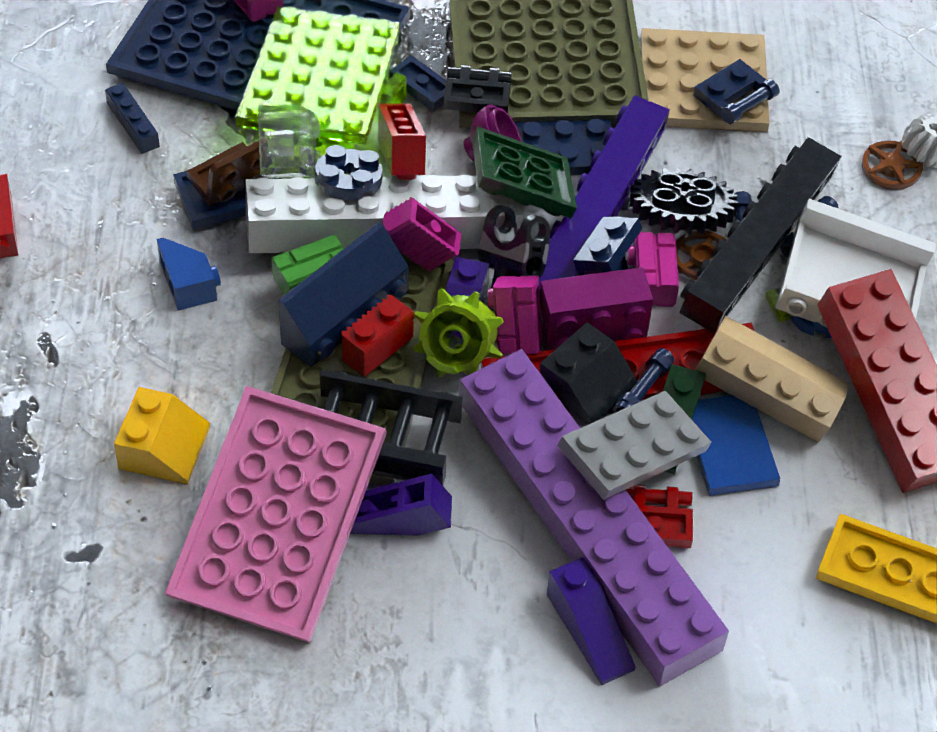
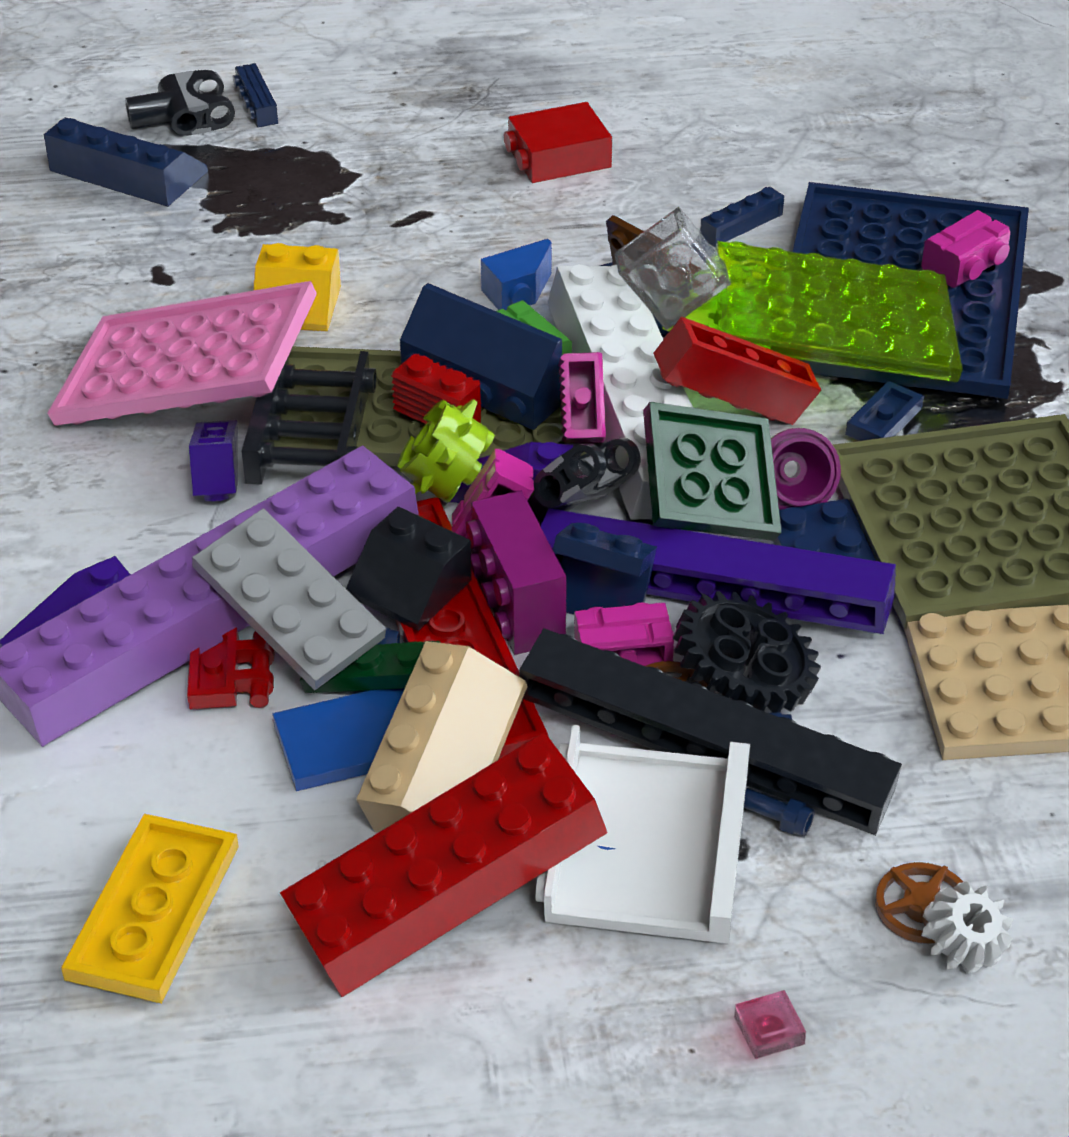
camera: 85 degrees right, 10 degrees down
plate [315,145,383,200] -> none
clear neon green tile [380,72,406,104] -> none
black plate [443,65,512,113] -> none
dark blue bar [613,348,675,413] -> none
dark blue plate [693,59,780,124] -> none

